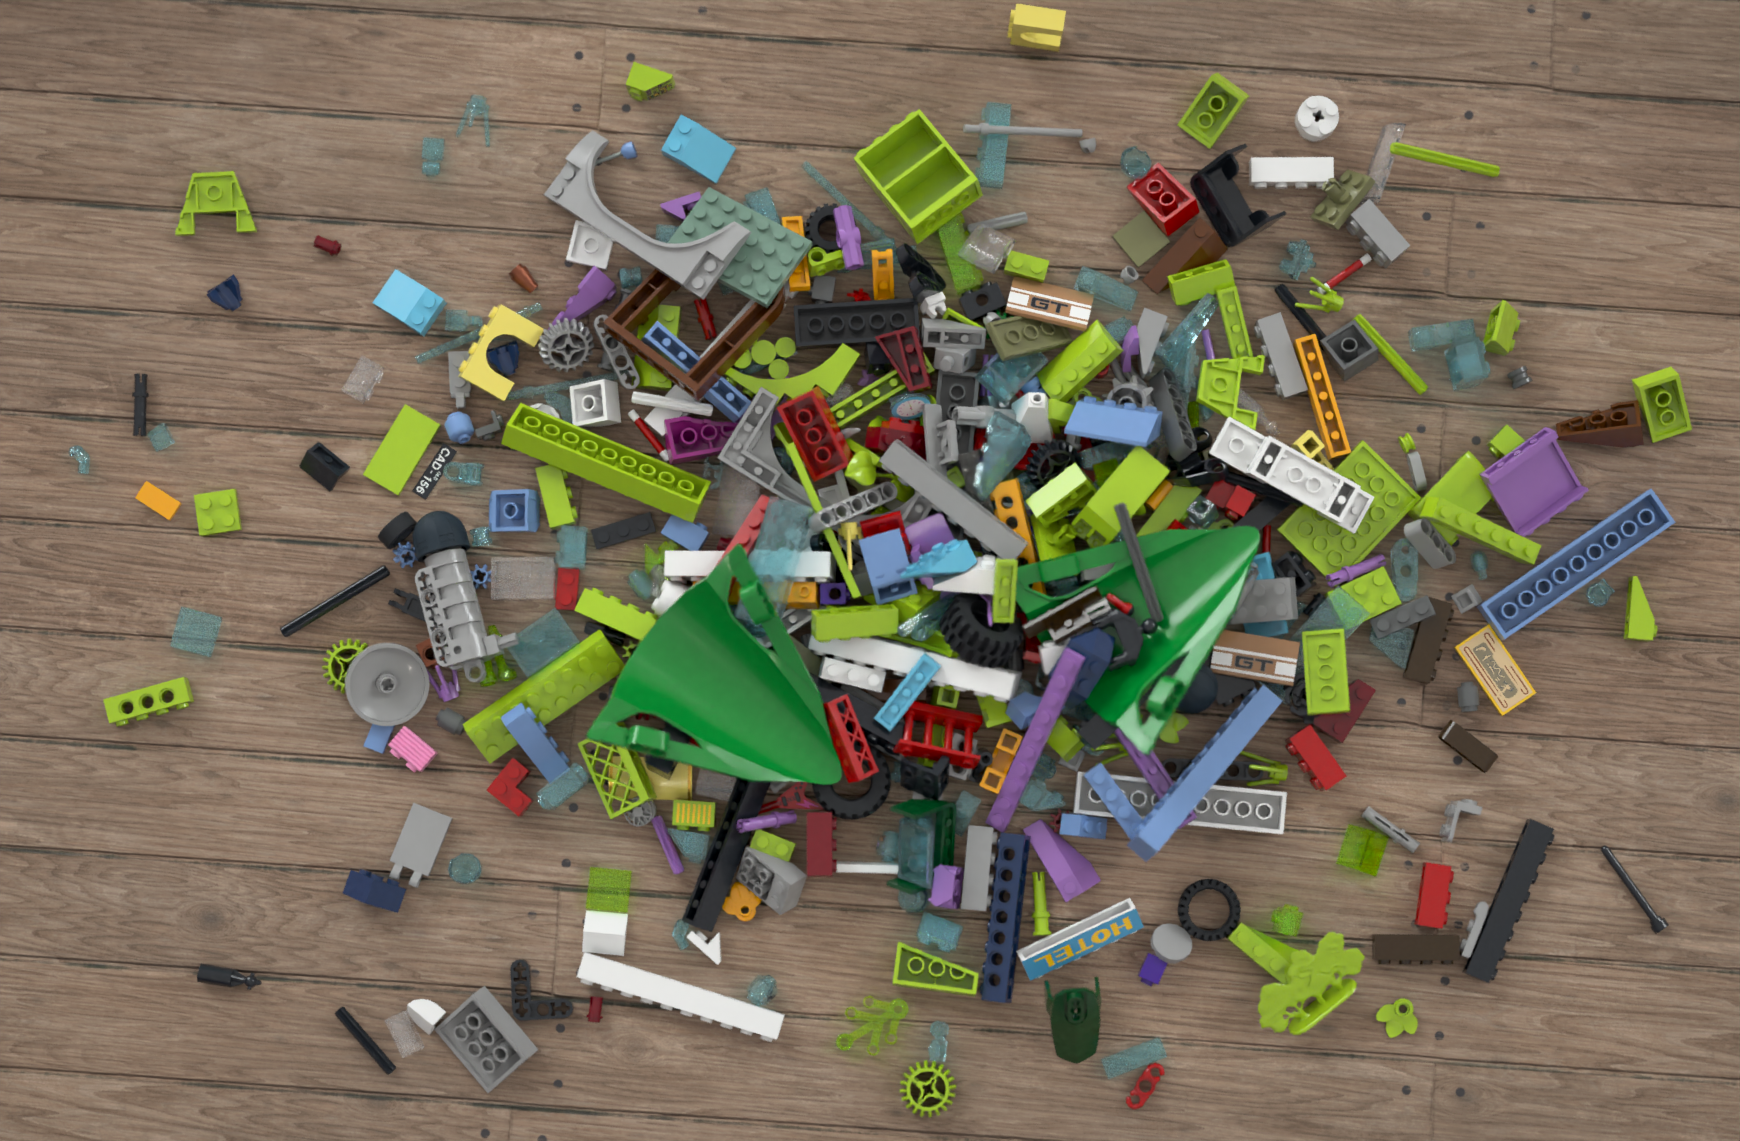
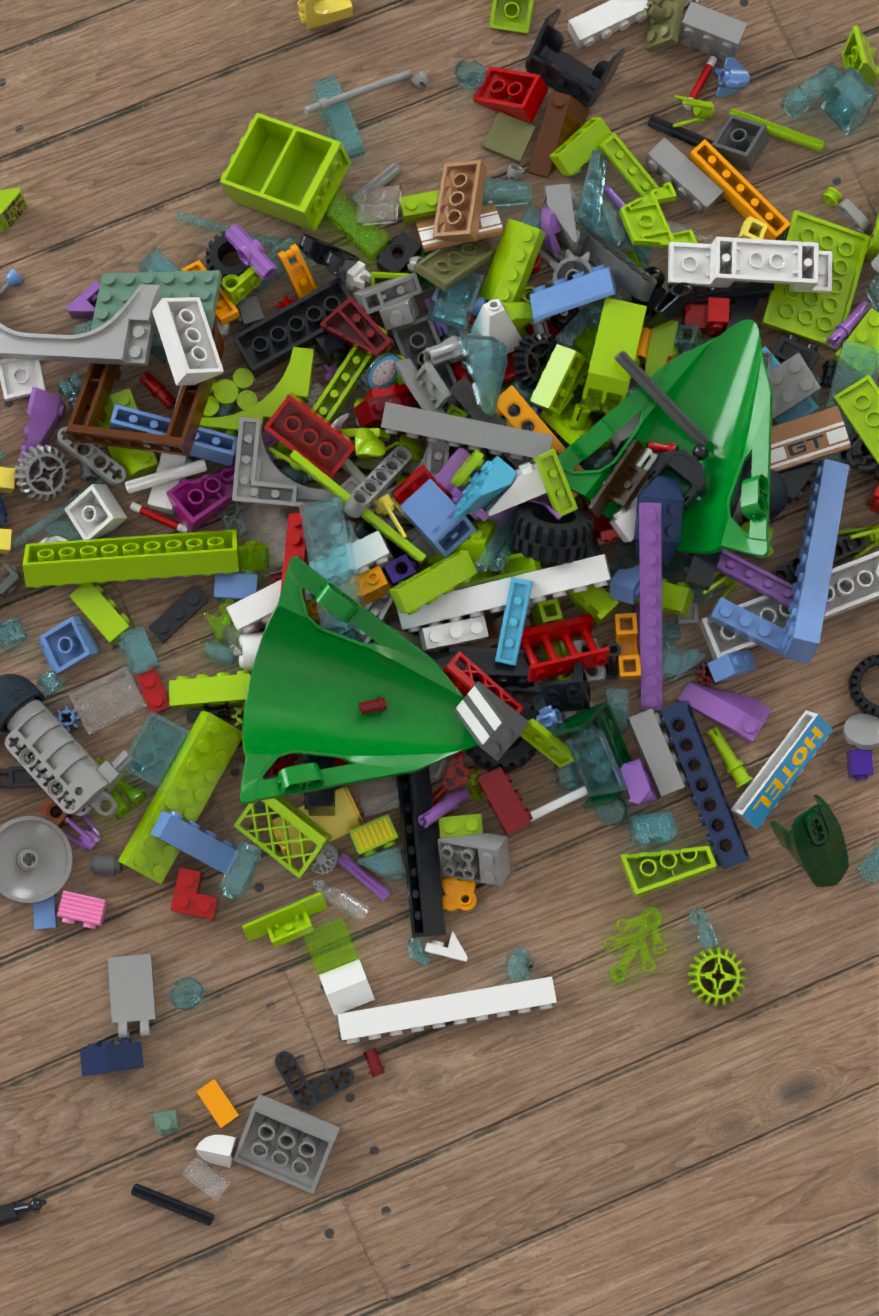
camera: 35 degrees left, 5 degrees down
medium azure slope [661,115,736,184] -> none
clear light blue hips [1279,239,1316,281] -> none
none -> white slope [152,297,224,386]
none -> sand green brick [153,1109,181,1135]
none -> light orange tile [196,1079,239,1128]
none -> clear neon green brick [238,540,269,571]
none -> lime bracket [242,892,328,948]
none -> clear wheel [311,879,371,923]
none -> dark red pin [358,696,387,716]
none -> medium nougat slope [432,160,488,242]
none -> lime plate [450,449,485,488]
none -> dark grey slope [454,681,529,761]
none -> clear neon green arm [467,769,483,802]
none -> lime plate [520,718,577,768]
none -> medium blue gear [536,705,563,732]
none -> medium blue brick [714,57,750,98]

